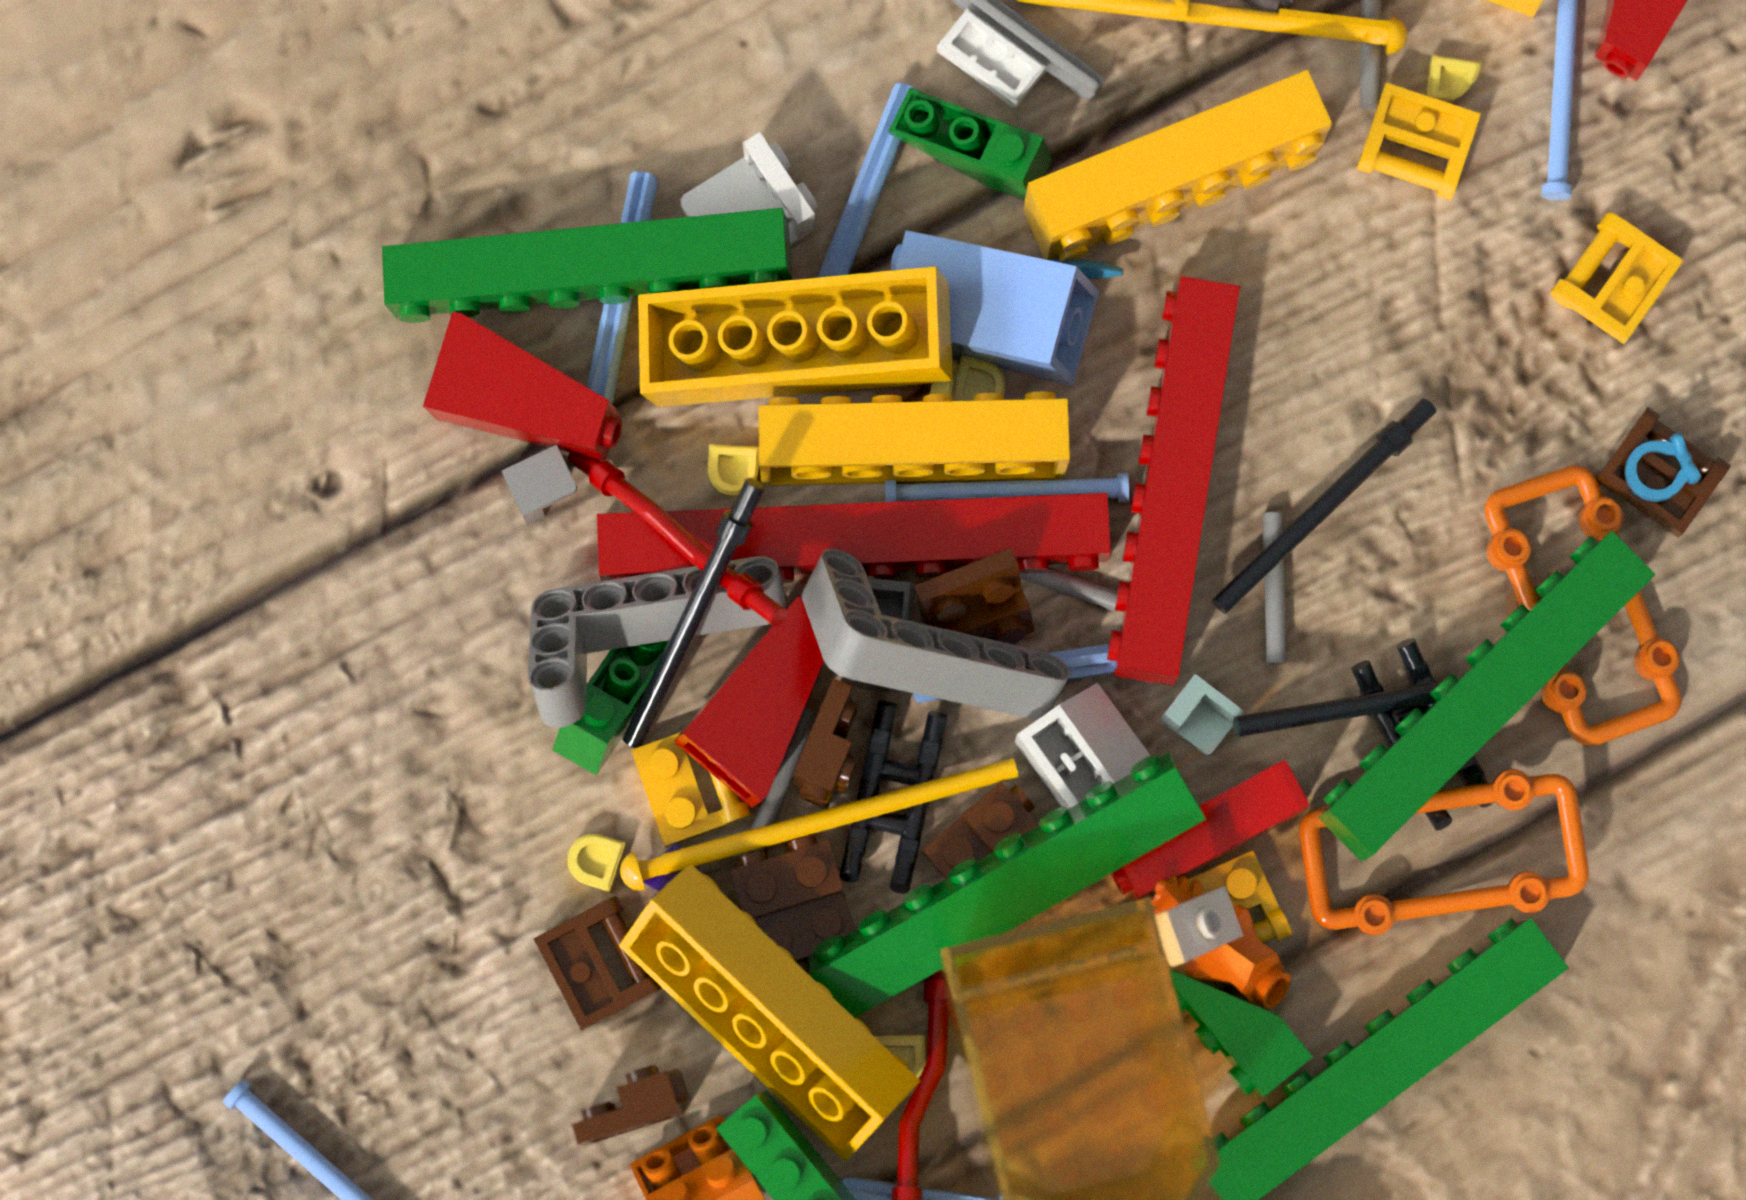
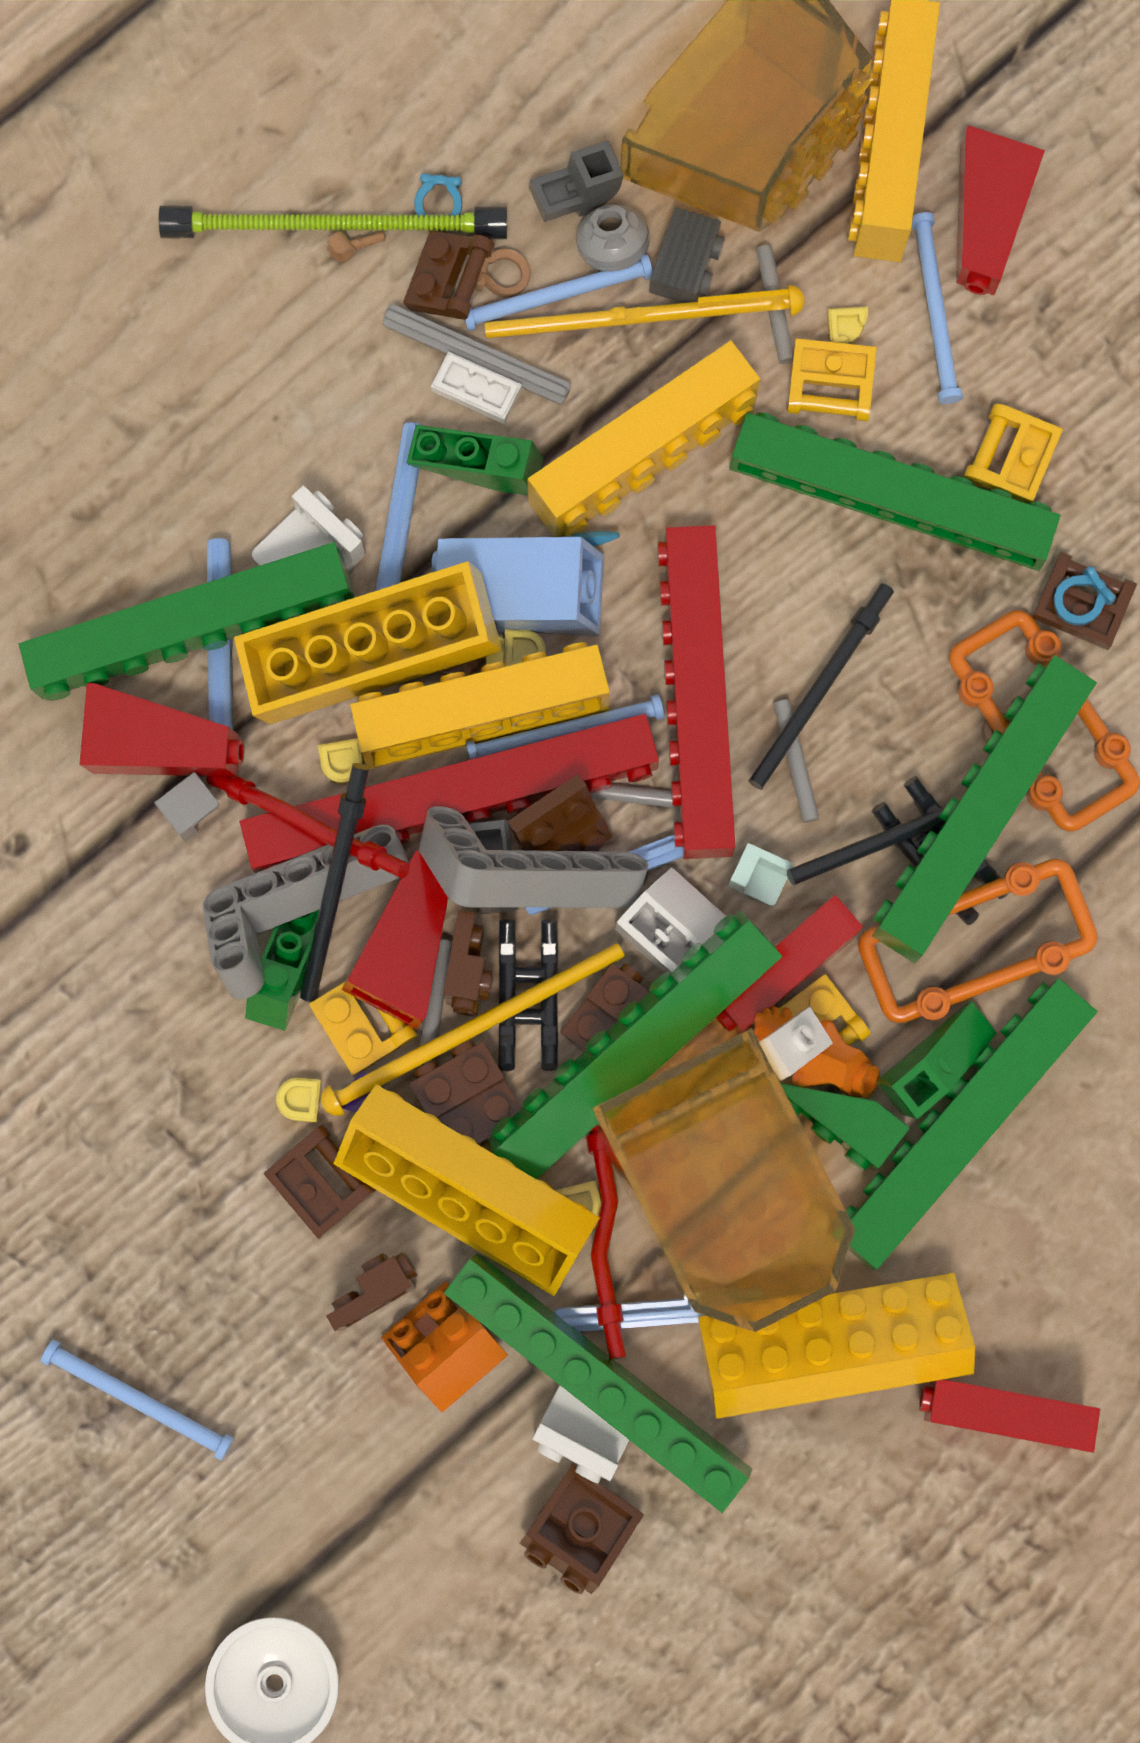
camera: 10 degrees left, 0 degrees up
none -> green brick [729,412,1061,571]
none -> green slope [876,1001,997,1119]

